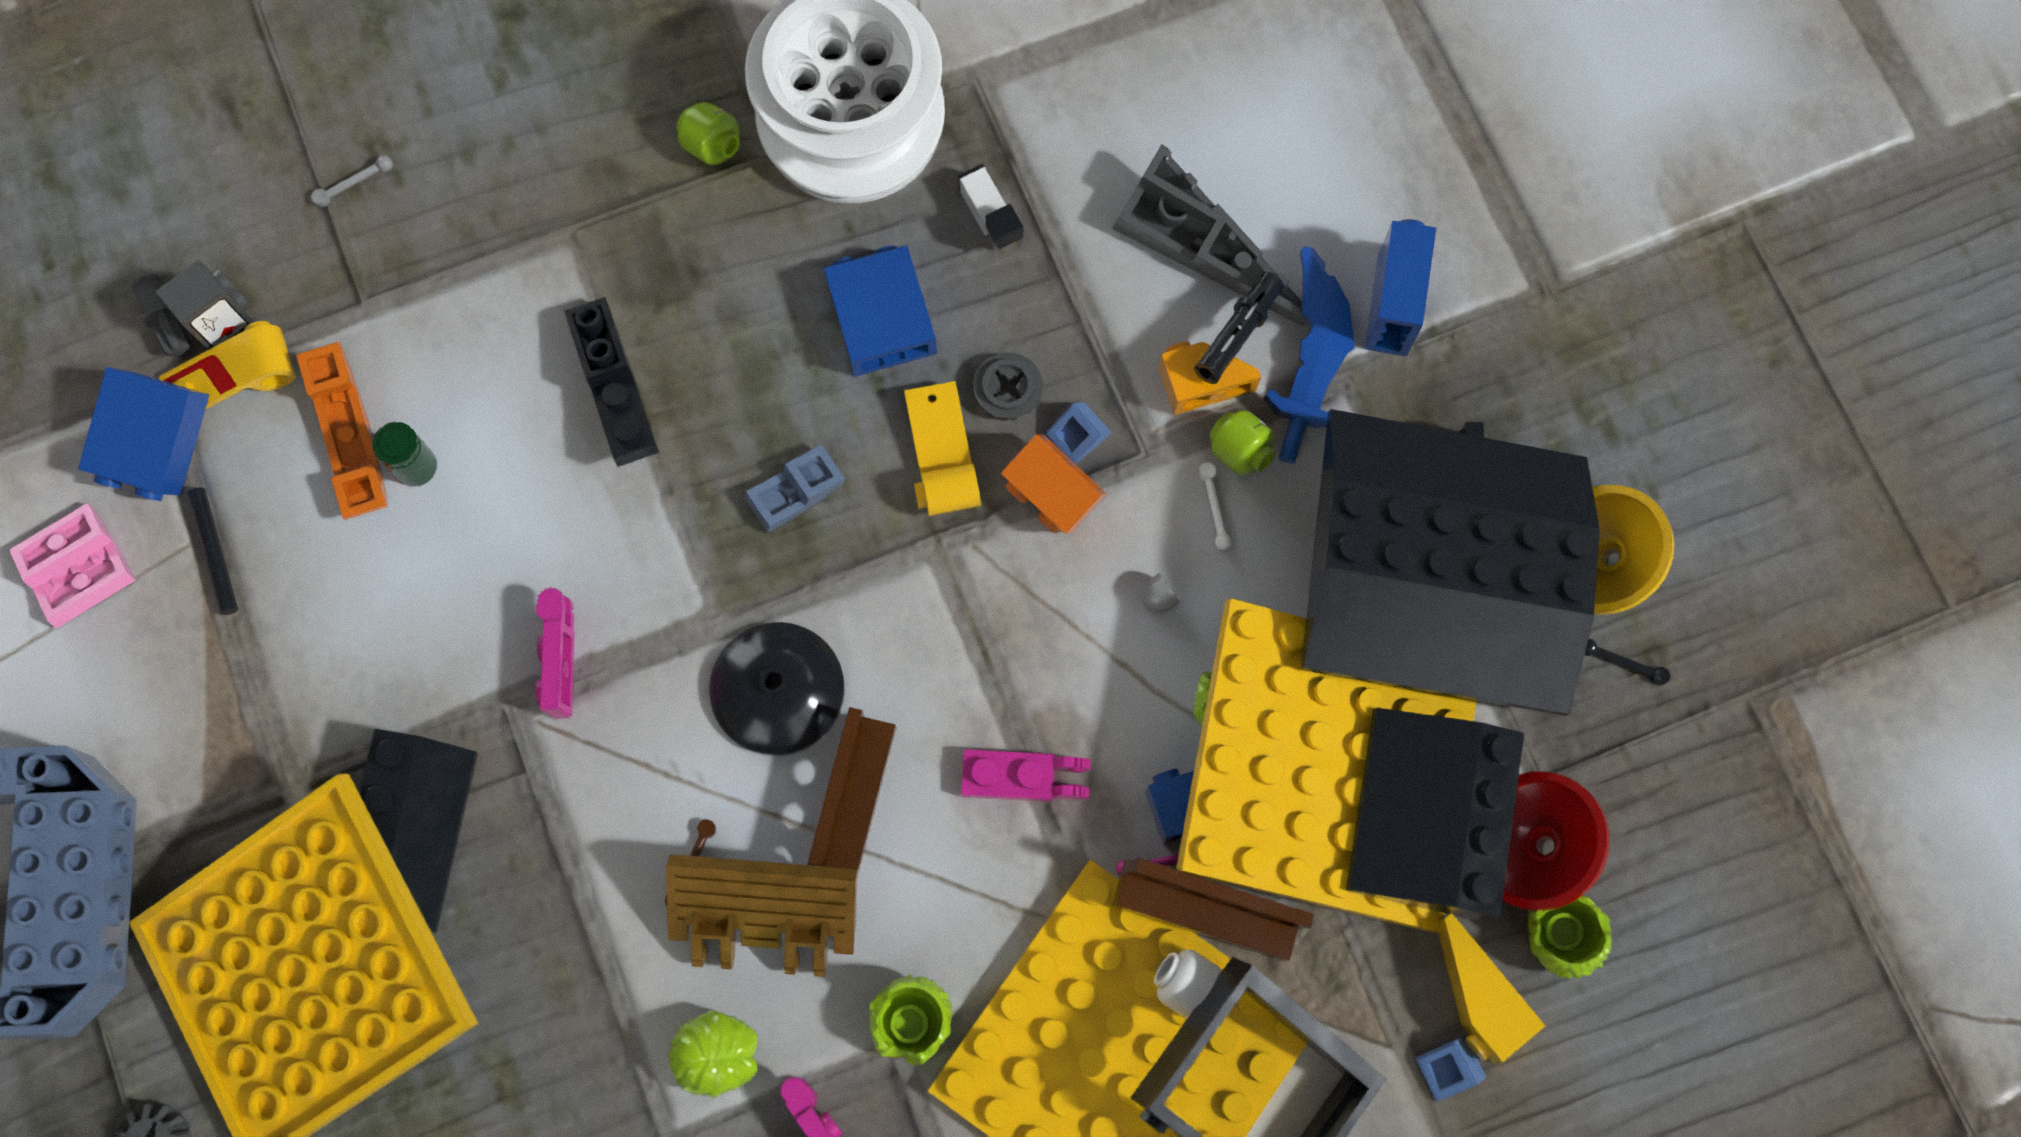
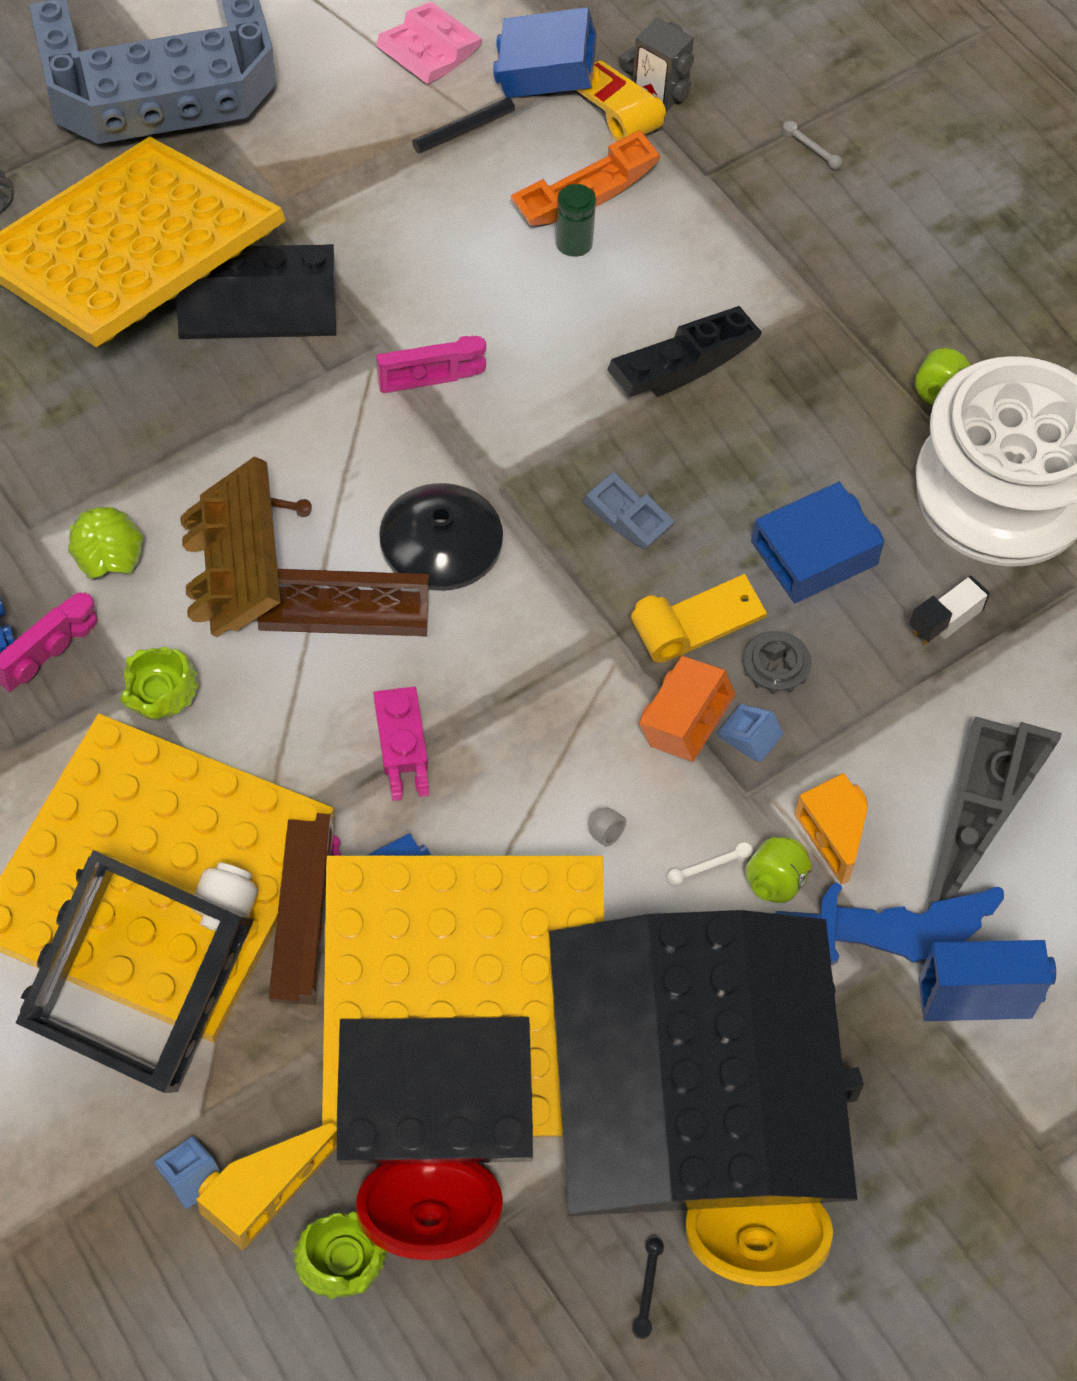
camera: 75 degrees right, 15 degrees down
black pin [1194,271,1285,384] -> none

